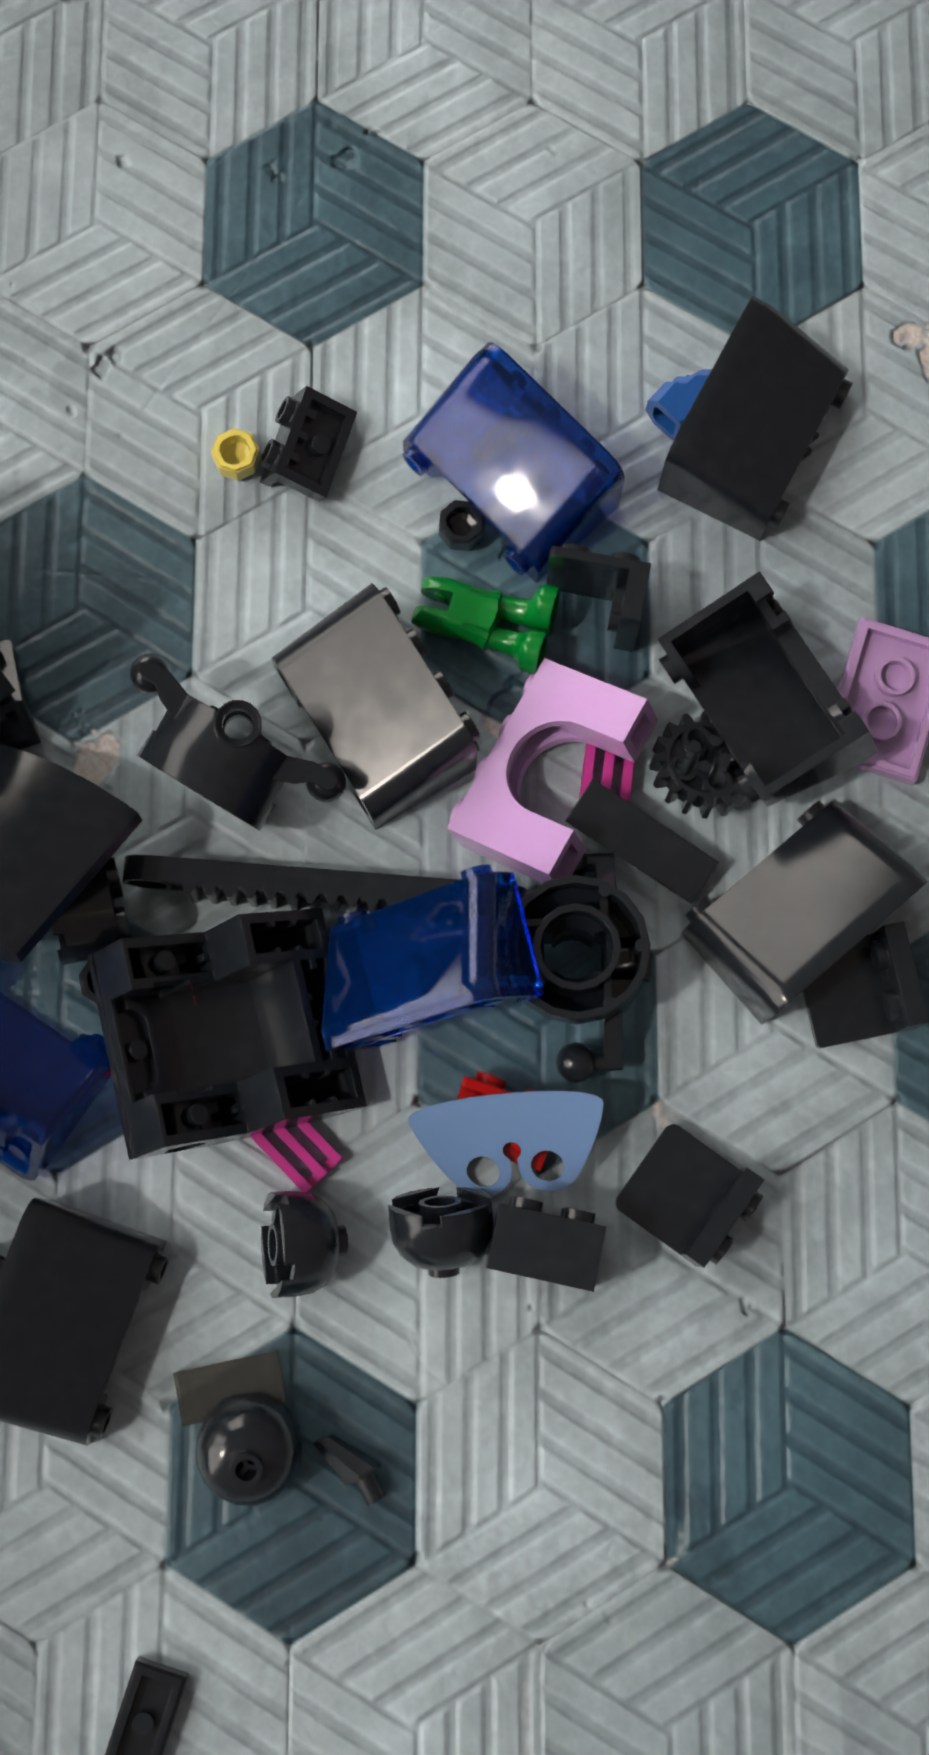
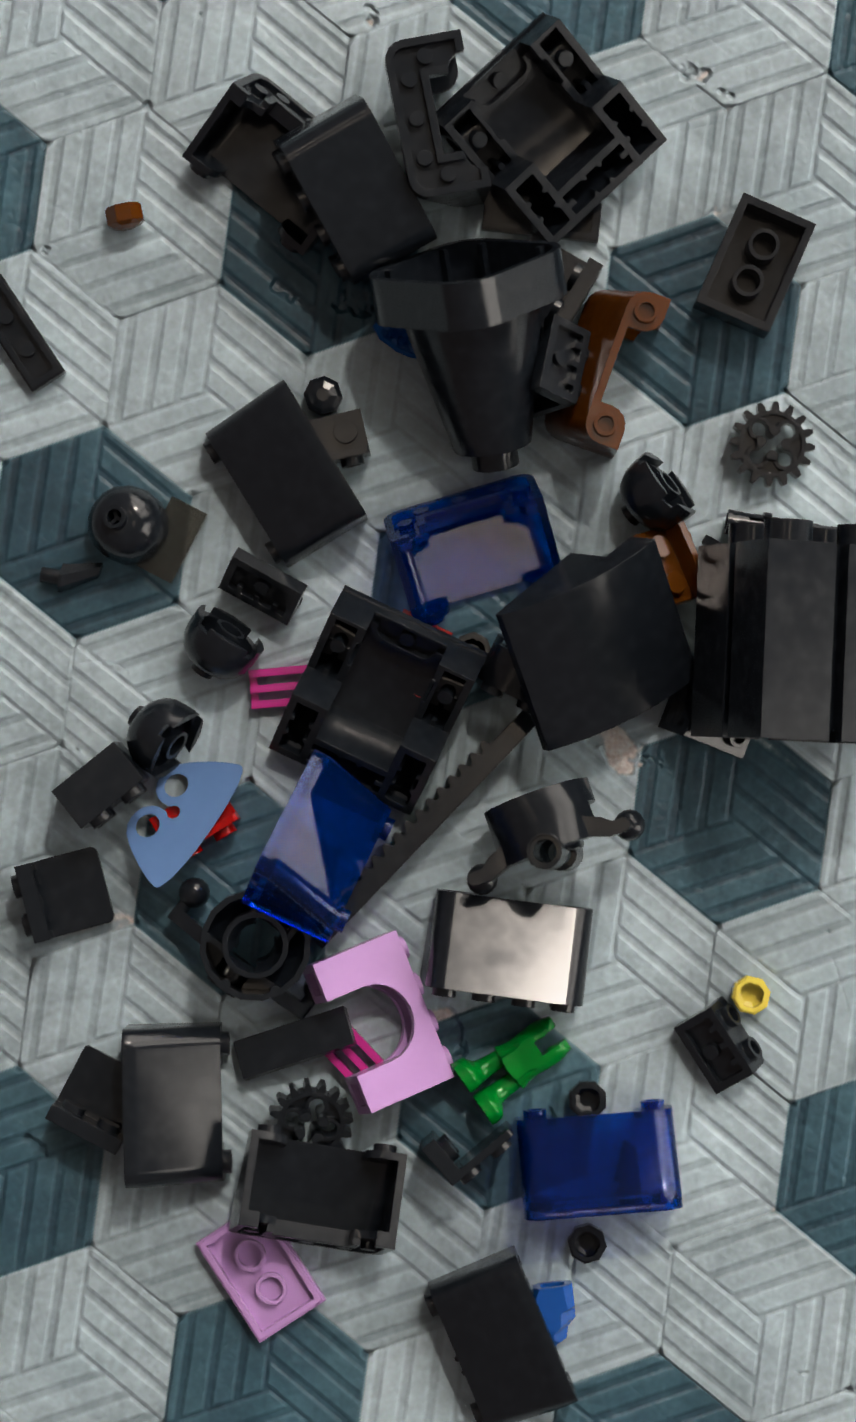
camera: 135 degrees right, 10 degrees up
none -> black bracket [218,547,308,625]
none -> black tile [567,1222,607,1264]

